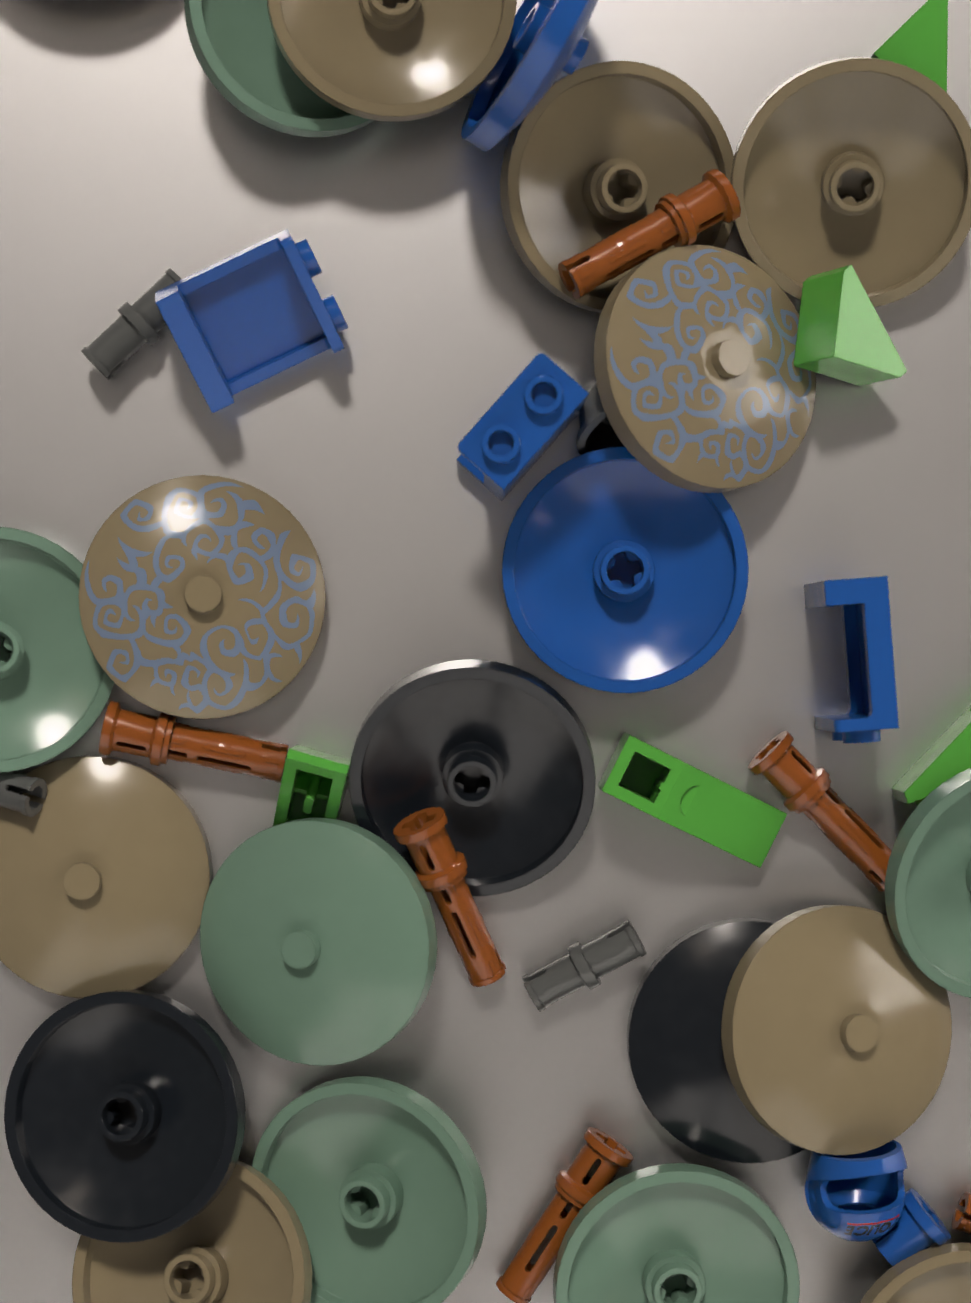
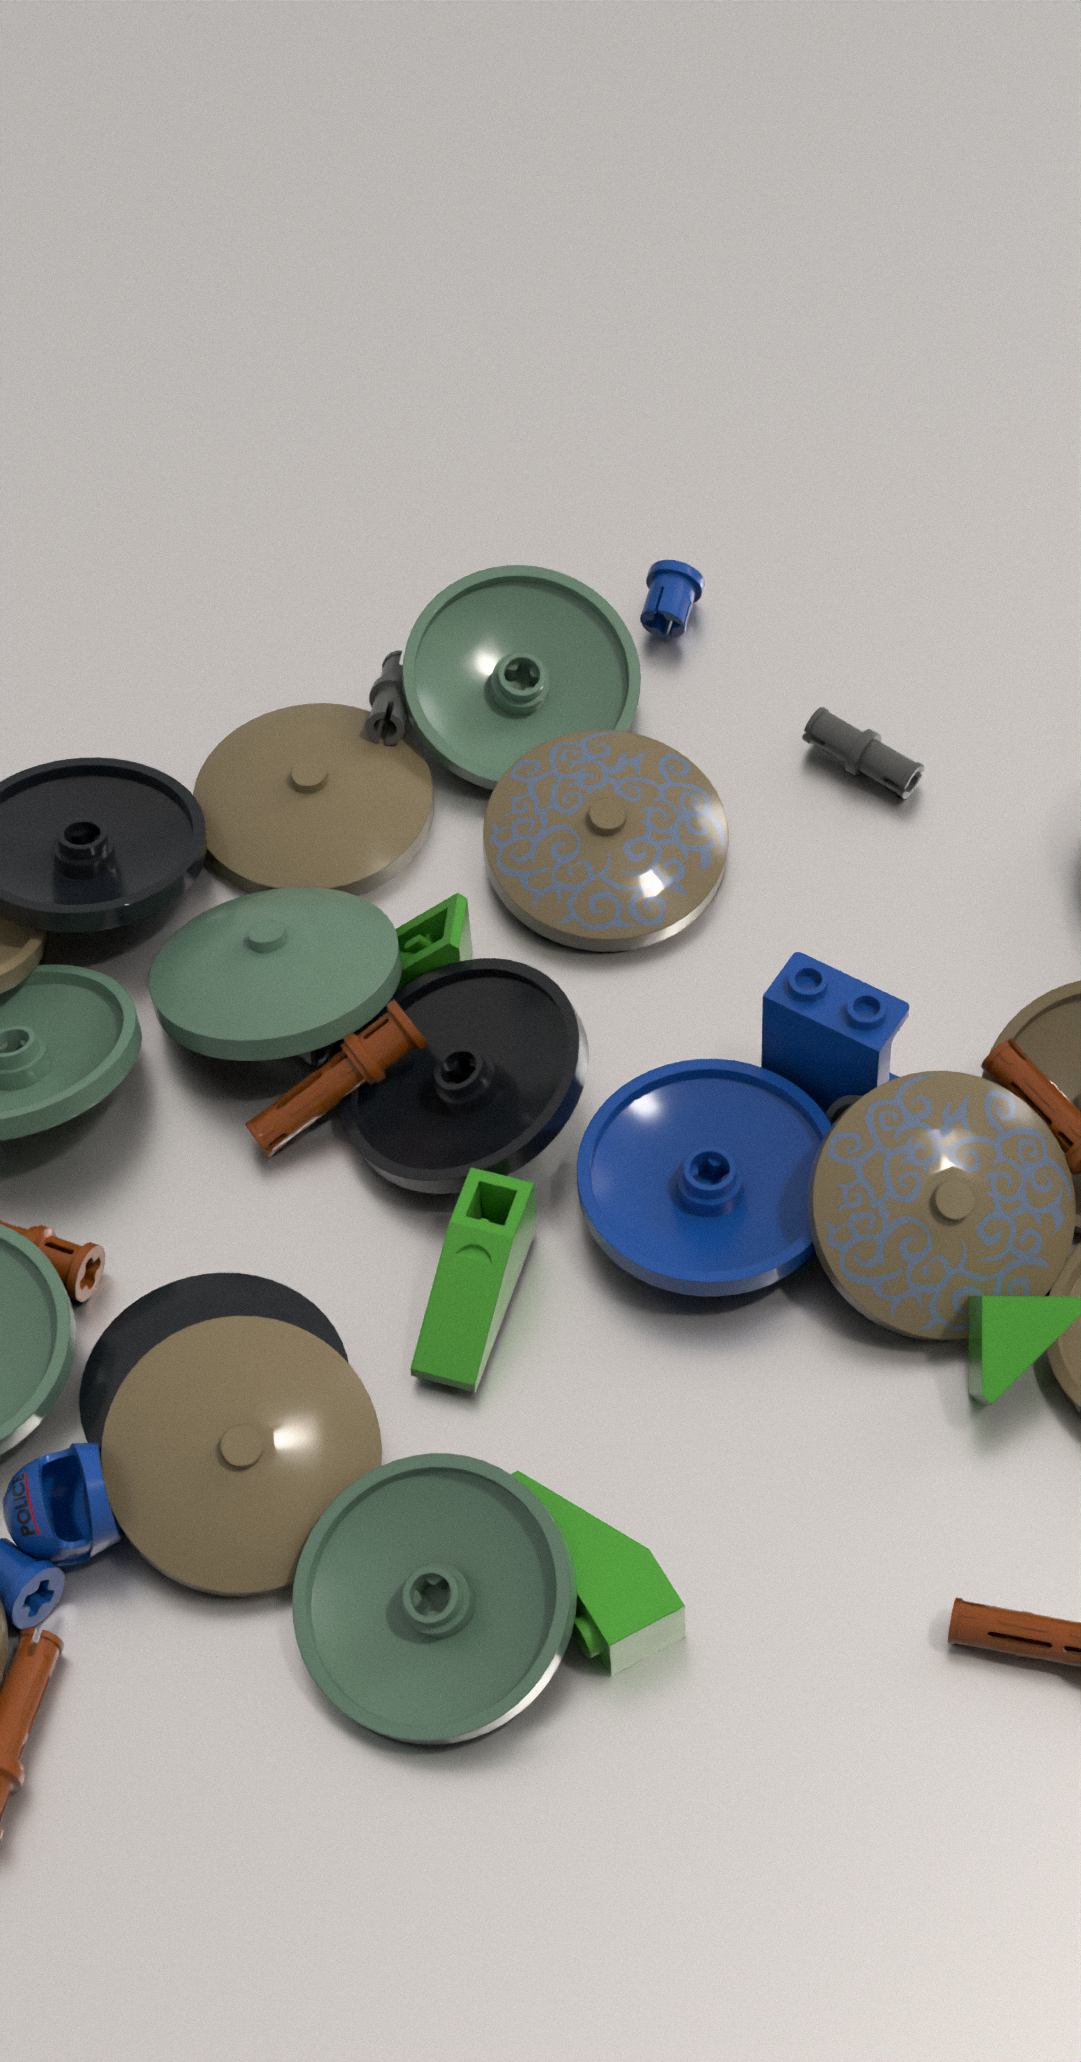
camera: 80 degrees right, 35 degrees down
dark orange pin [99,700,289,783] -> none
blue panel [155,229,348,413] -> none
dark grey pin [522,920,647,1012] -> none
dark orange pin [748,730,892,892] -> none
blue panel [804,576,899,743] -> none

